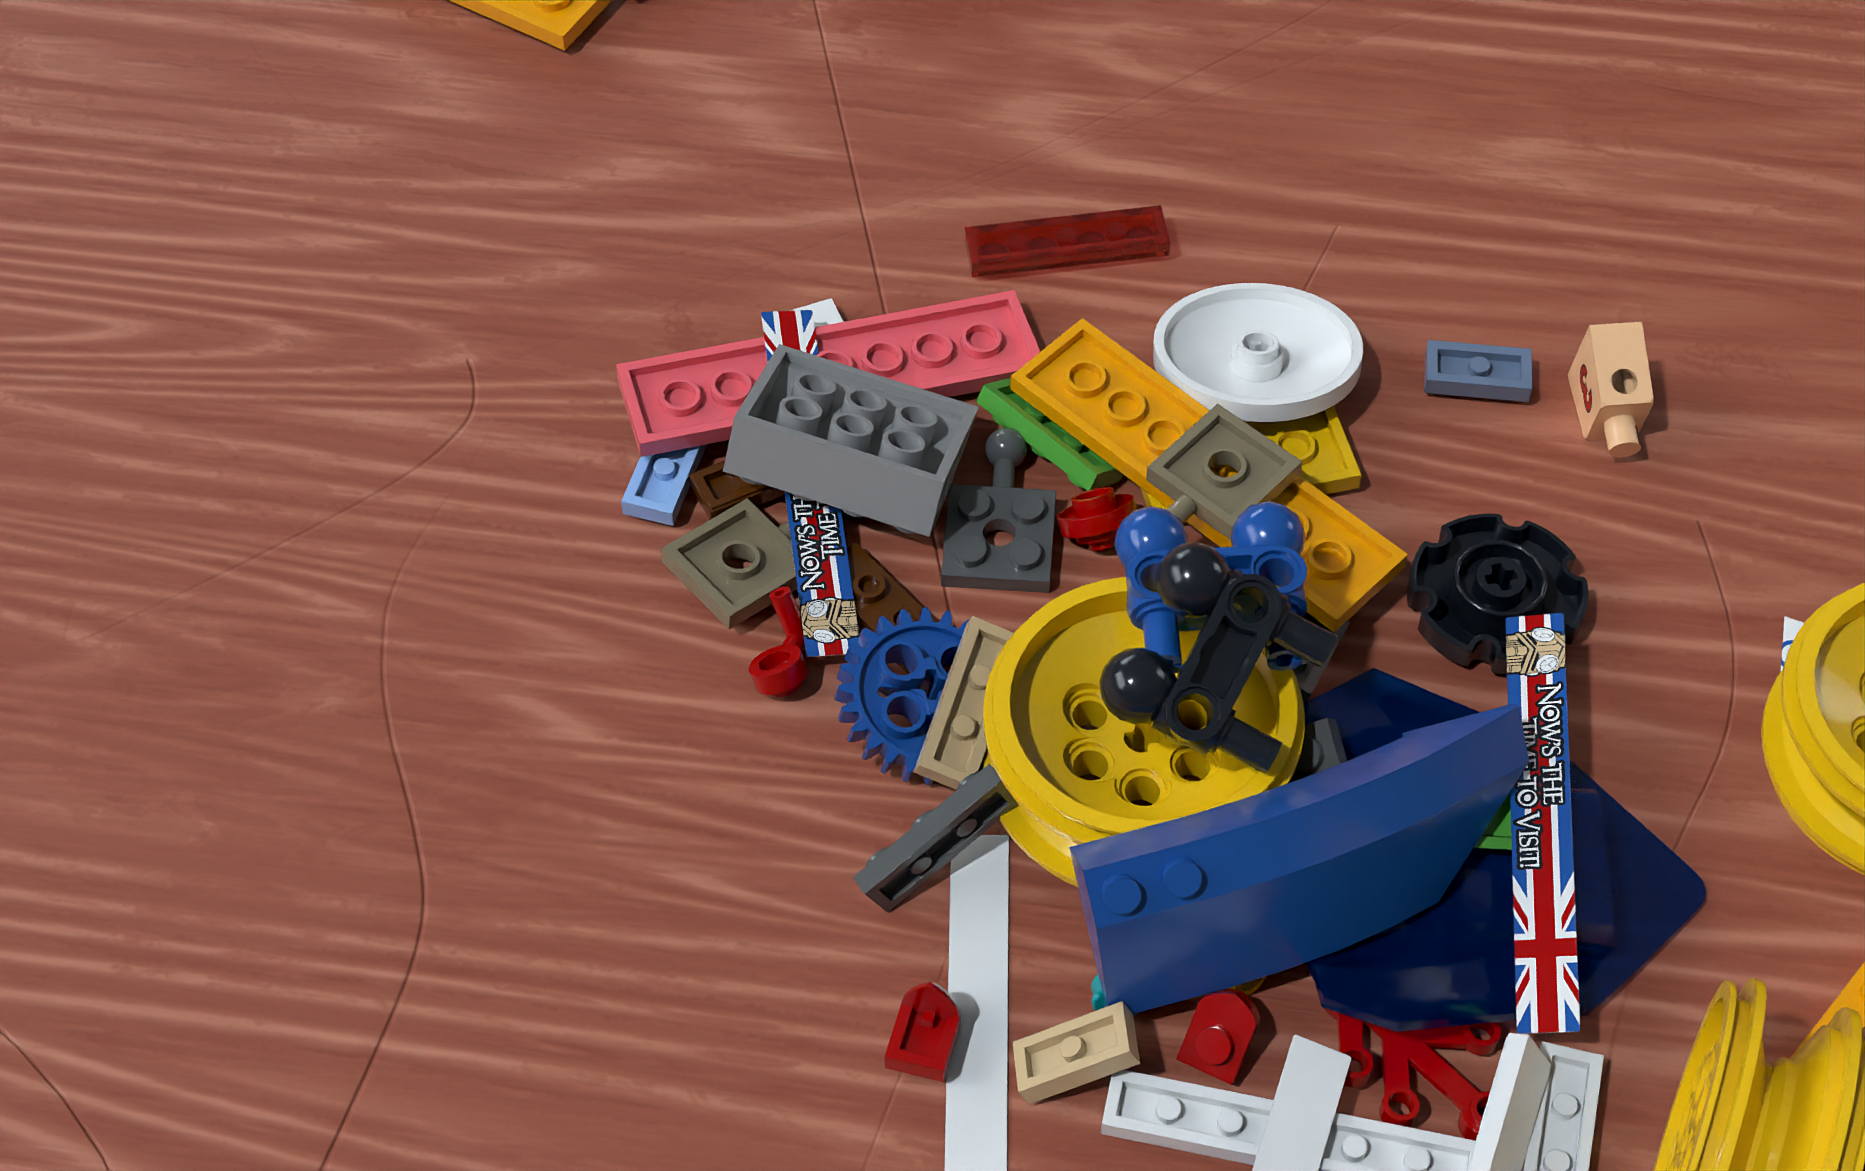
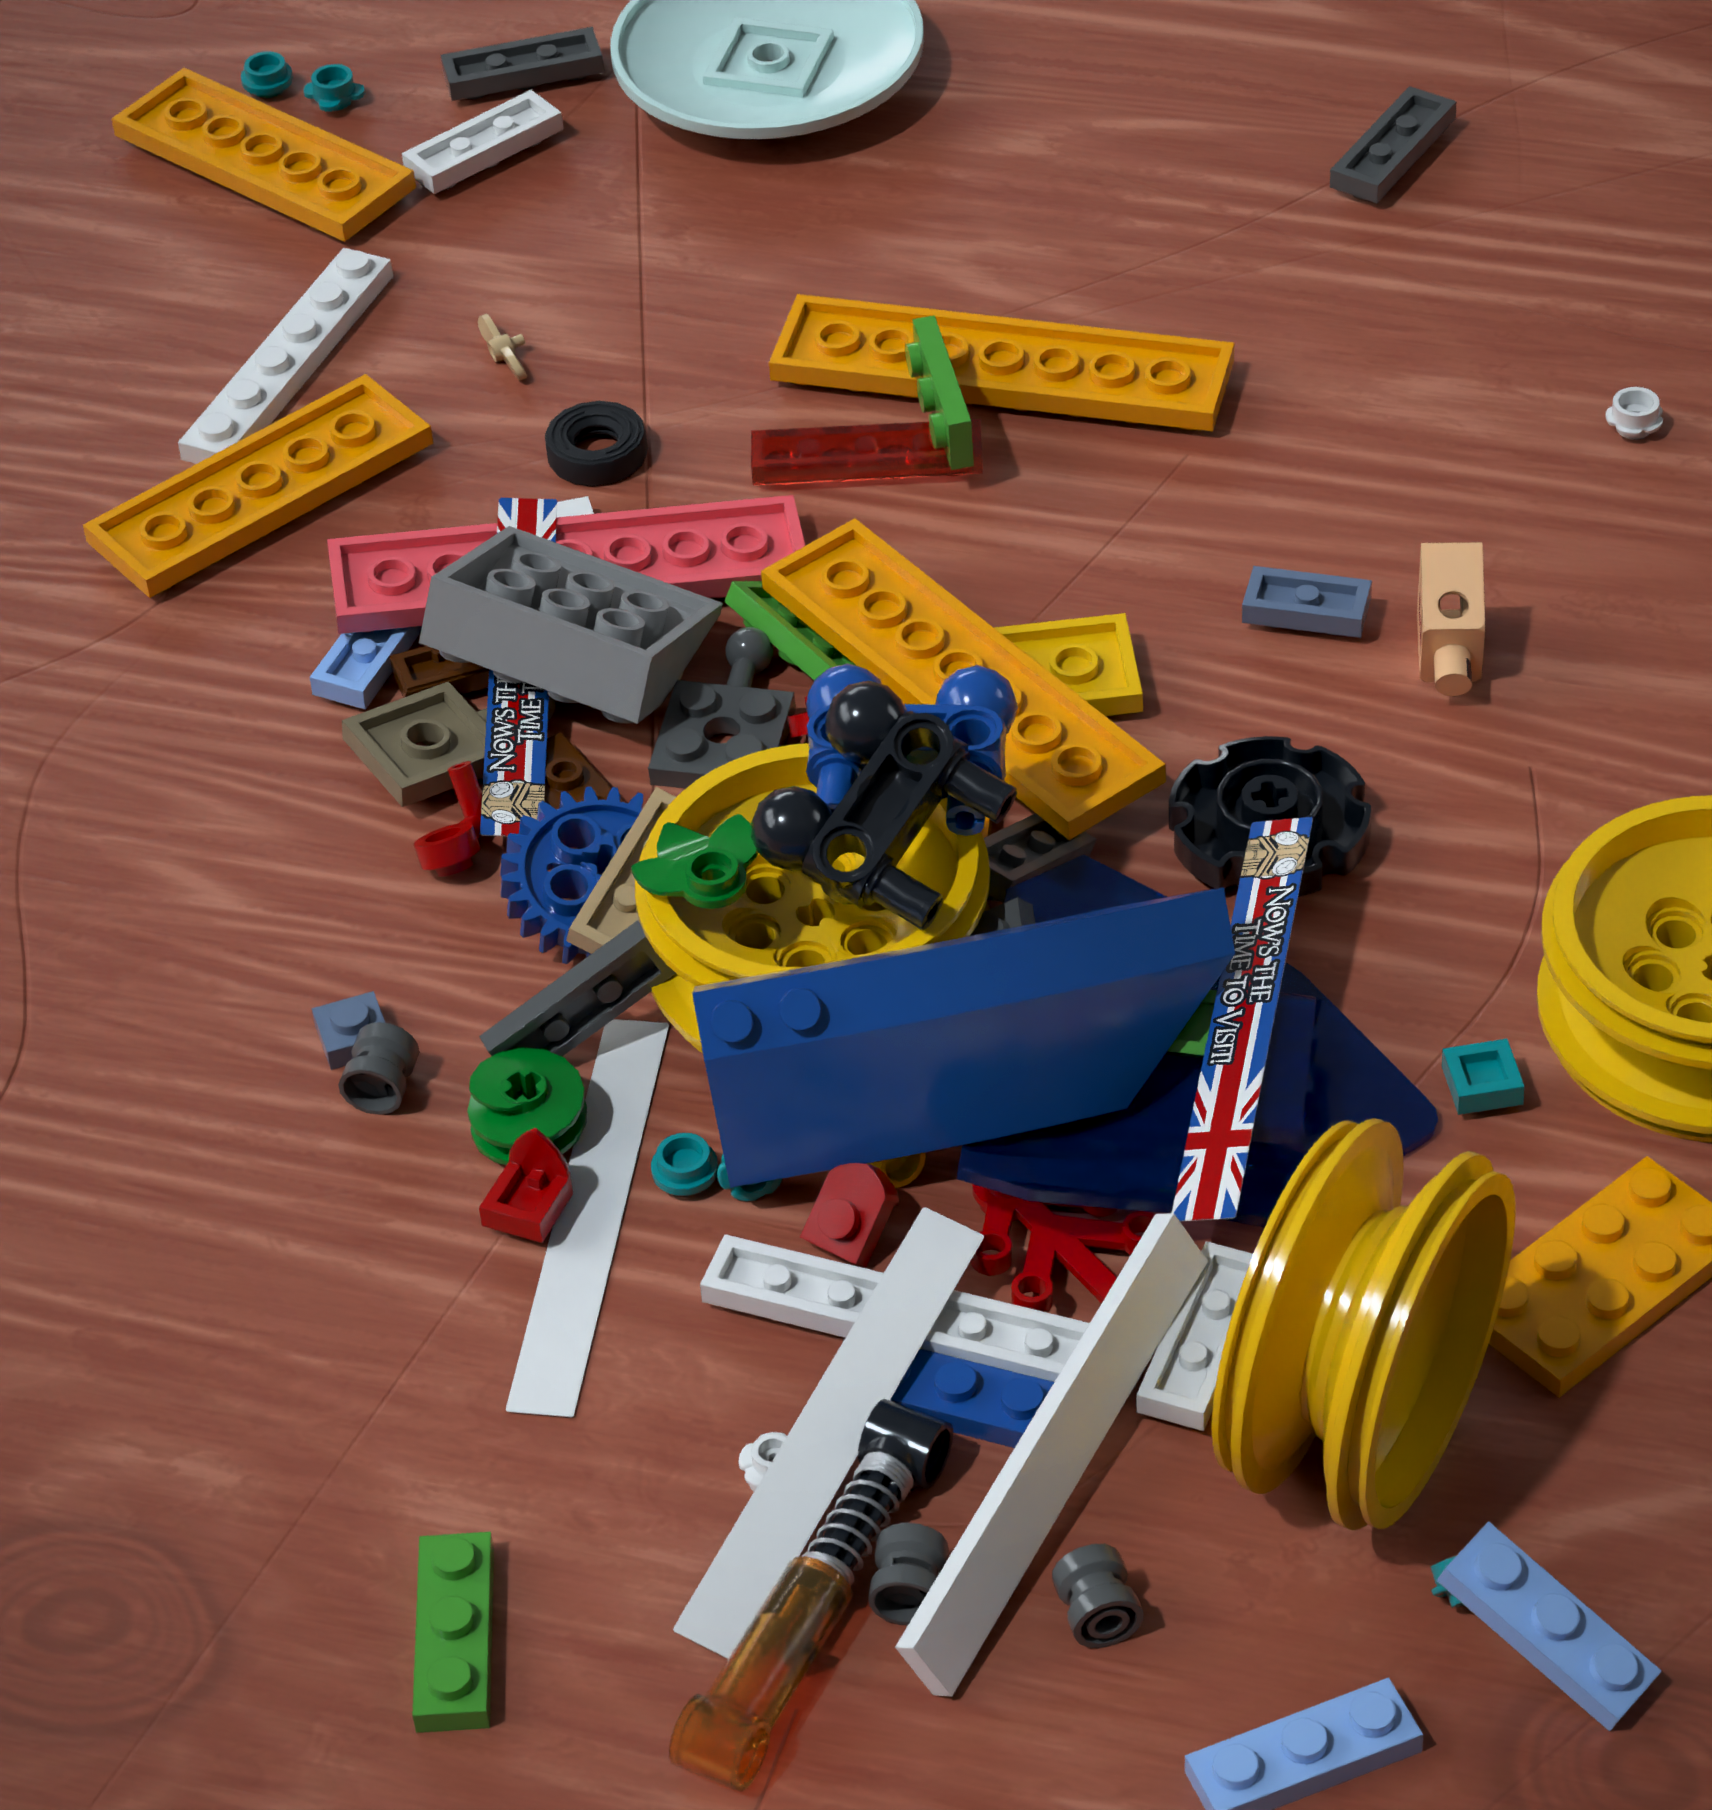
camera: 10 degrees right, 10 degrees down
tan plate [1013,1001,1140,1104] -> none
dark tan plate [1146,403,1302,540] -> none
white dish [1153,283,1363,422] -> none
none -> light orange plate [83,374,434,598]
none -> white plate [178,248,393,464]
none -> sand blue plate [312,991,385,1070]
none -> dark grey wheel [338,1022,420,1115]
none -> green piece [467,1048,587,1165]
none -> tan piece [478,313,527,381]
none -> black tyre [545,401,648,487]
none -> green plate [631,814,758,909]
none -> teal plate [651,1133,718,1196]
none -> light orange plate [769,294,1235,431]
none -> bright green plate [905,315,974,470]
none -> teal plate [1442,1039,1525,1115]
none -> white plate [1606,387,1663,439]

